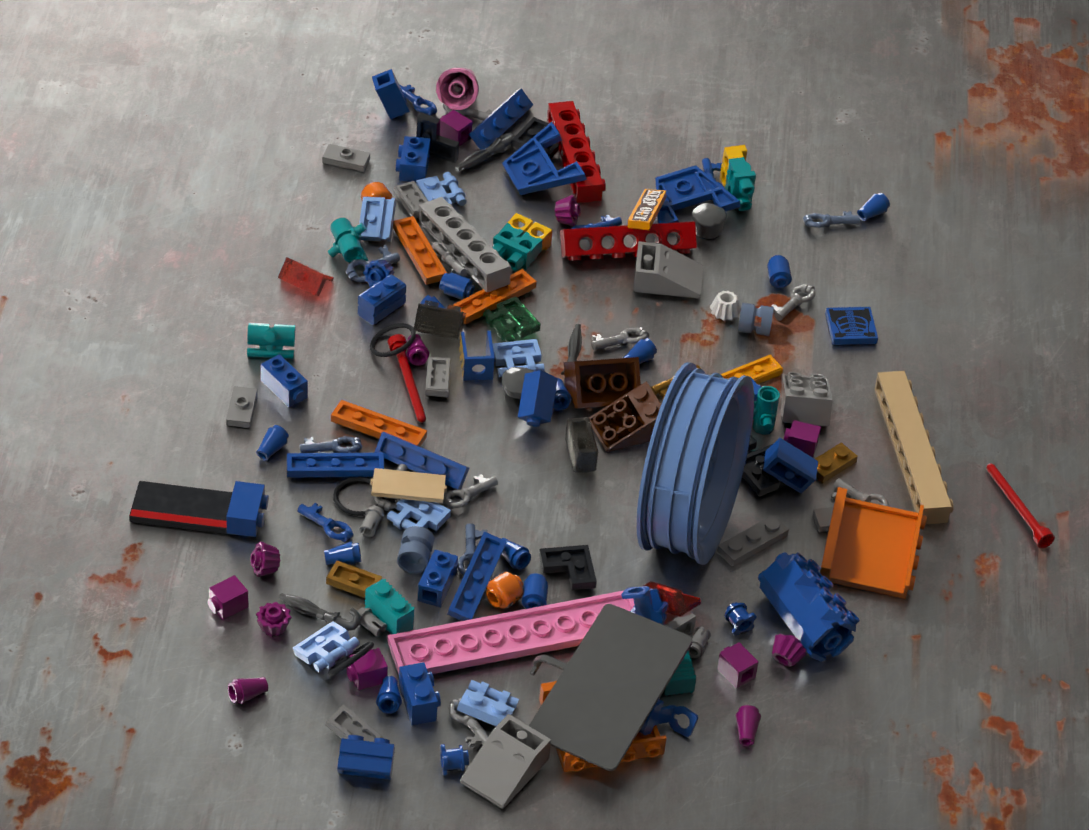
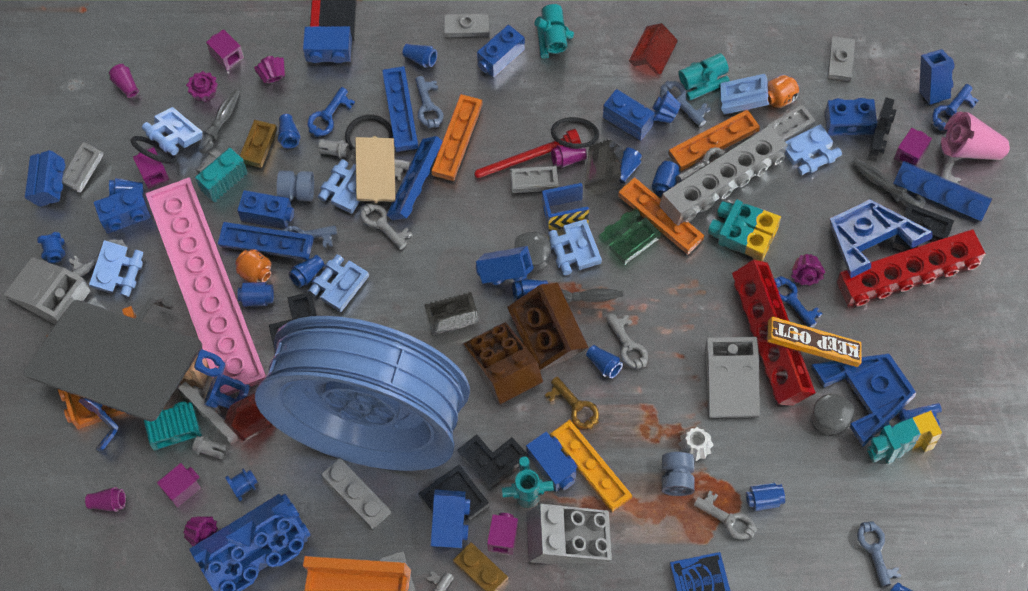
camera: 90 degrees right, 20 degrees up
none -> light blue plate [308,254,369,312]

